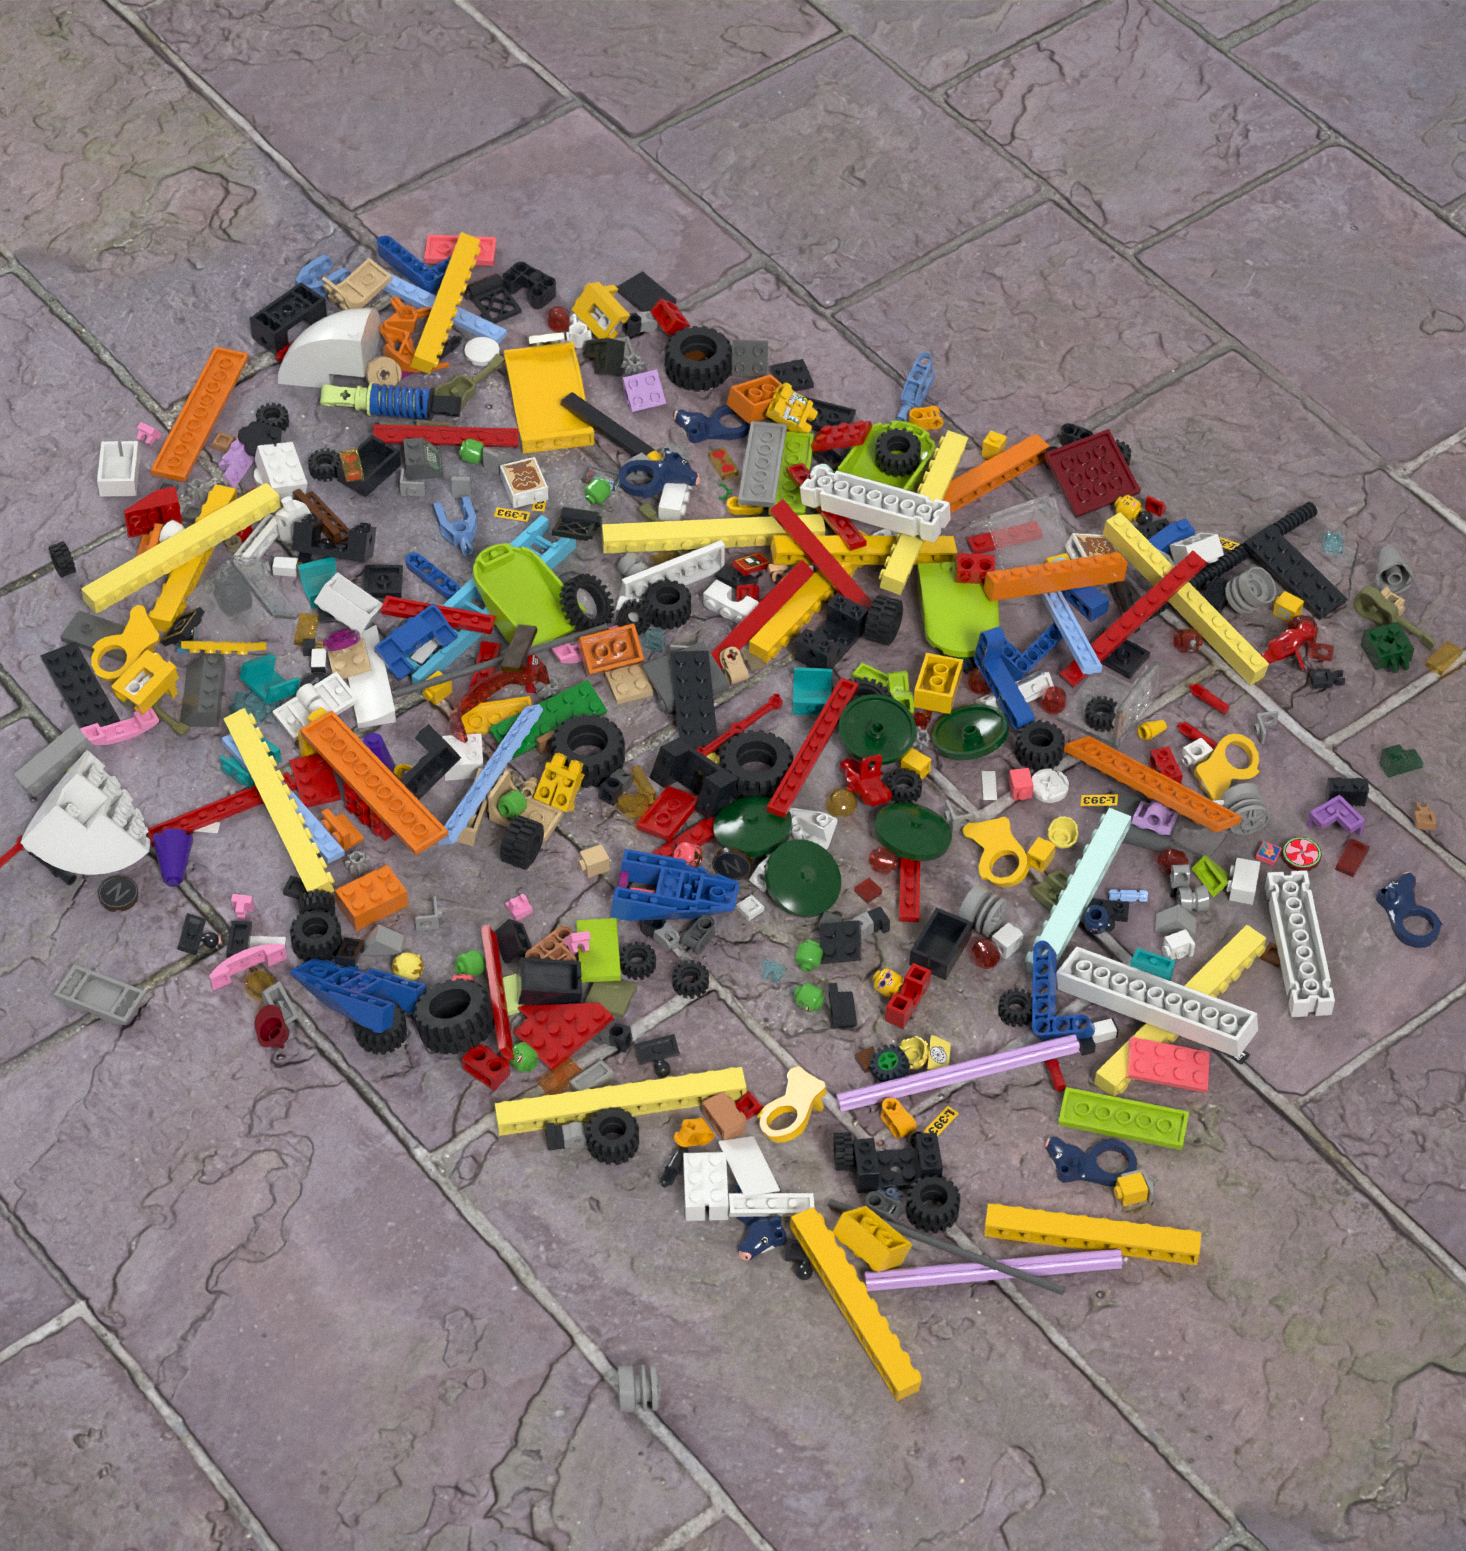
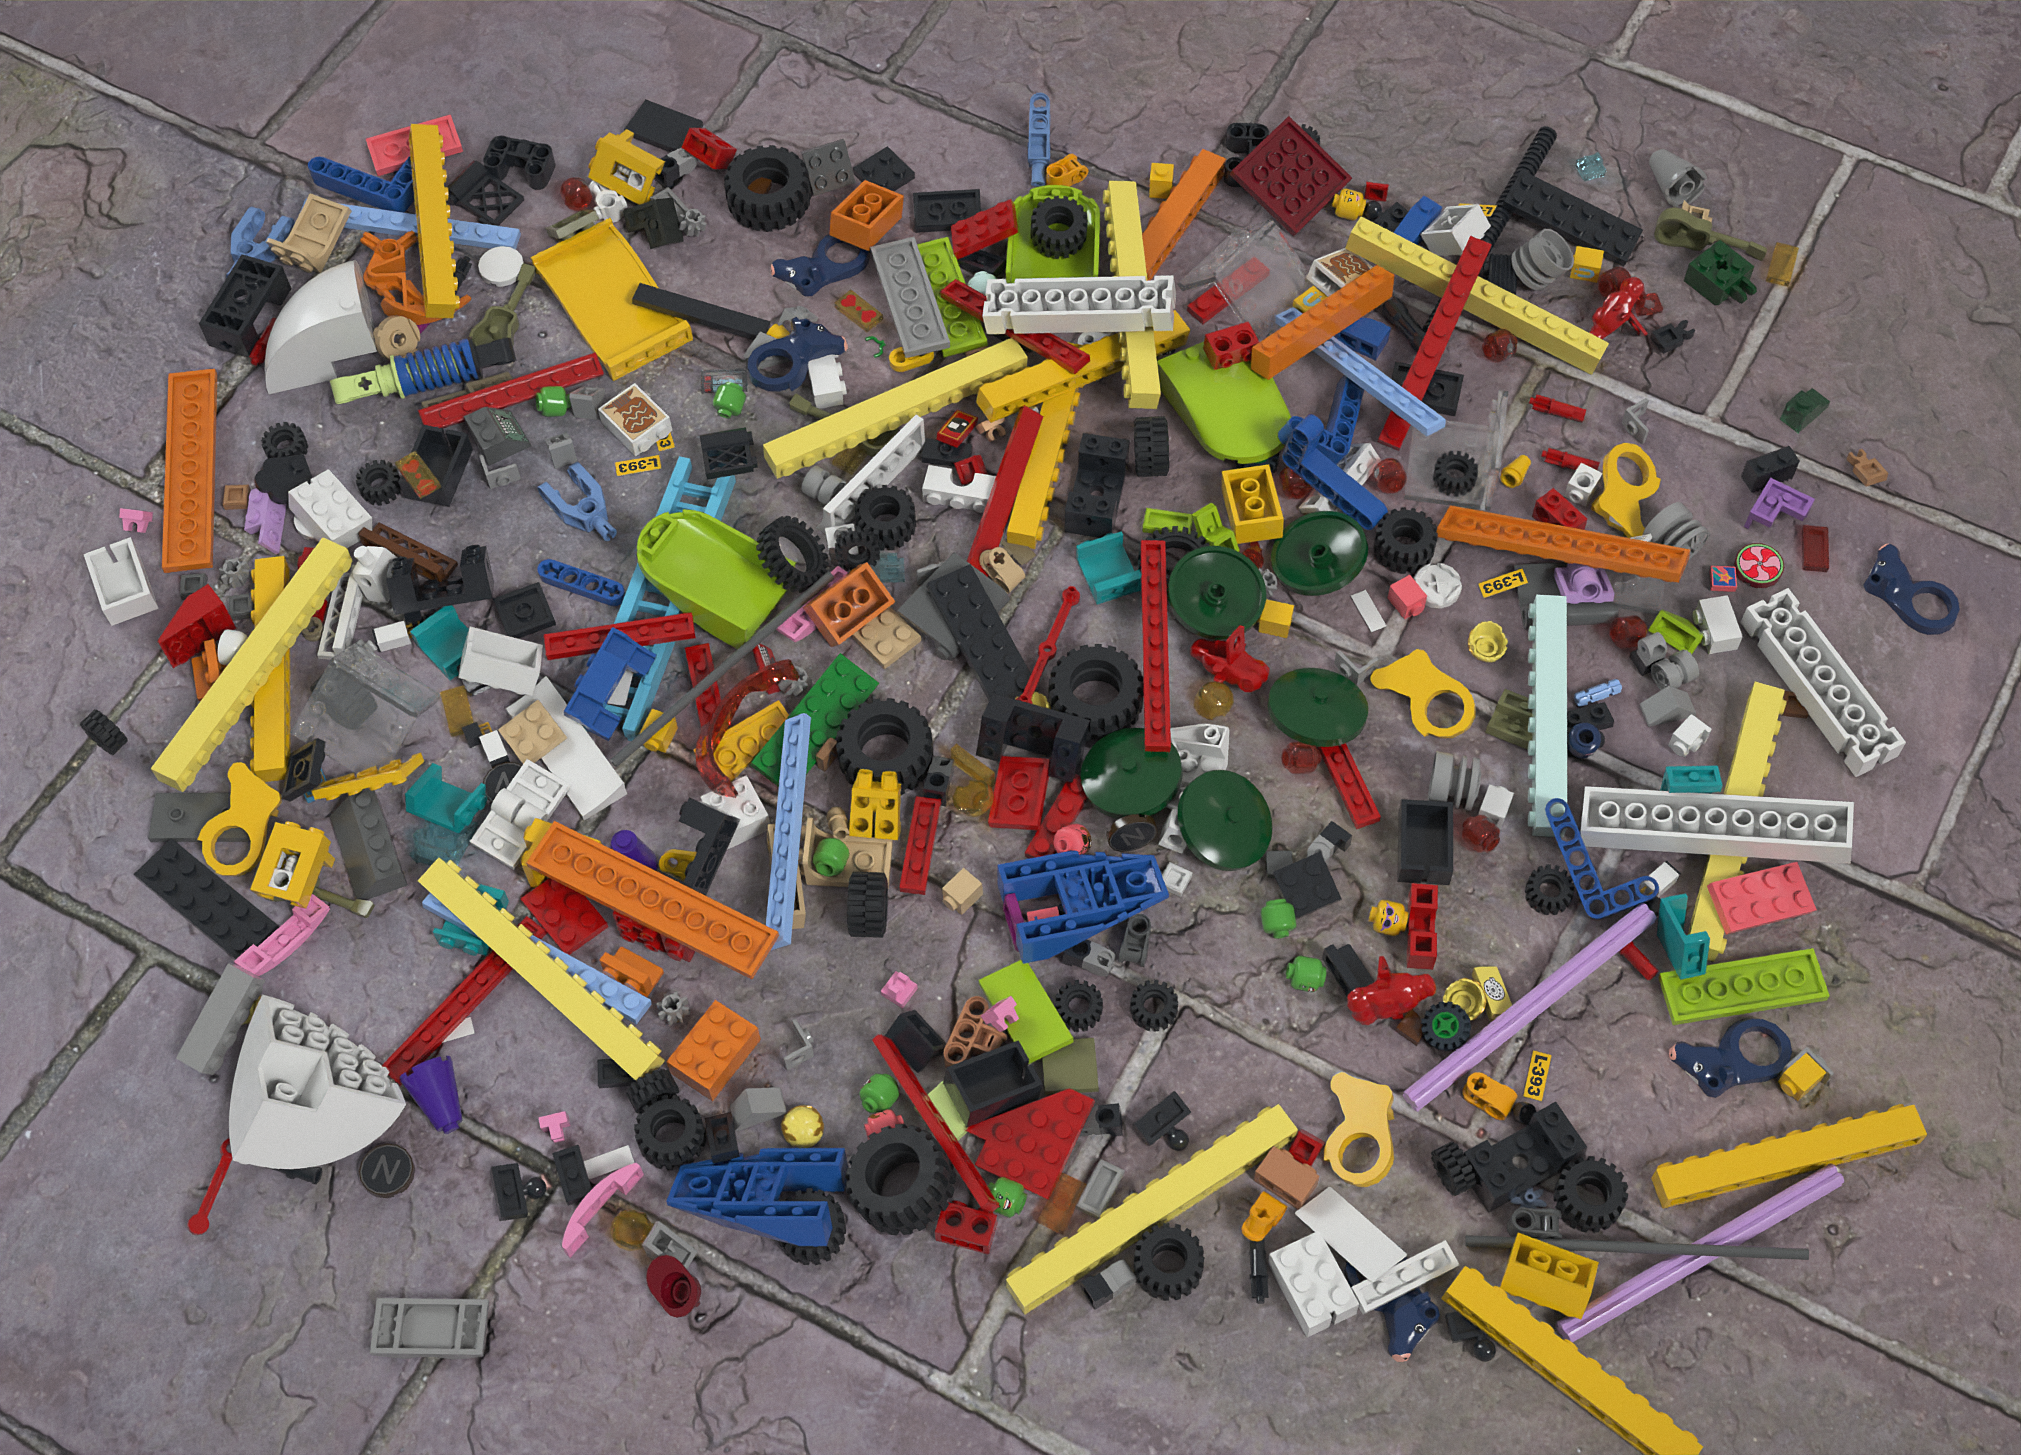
camera: 20 degrees left, 10 degrees up
magenta tile [323,629,361,651] -> none
dark brown tile [501,624,538,673] -> none
lavender plate [622,369,666,413] -> none
clear light blue tile [763,959,788,983] -> none
yellow hips [765,382,818,433] -> none
red tile [768,499,872,609] -> none
clear red tile [854,877,882,903] -> none
black tyre [887,768,922,803] -> none
yellow brick [1027,837,1056,873] -> none
none -> red plate [899,796,941,895]
none -> red piece [1347,956,1436,1025]
none -> teal panel [1657,893,1710,980]

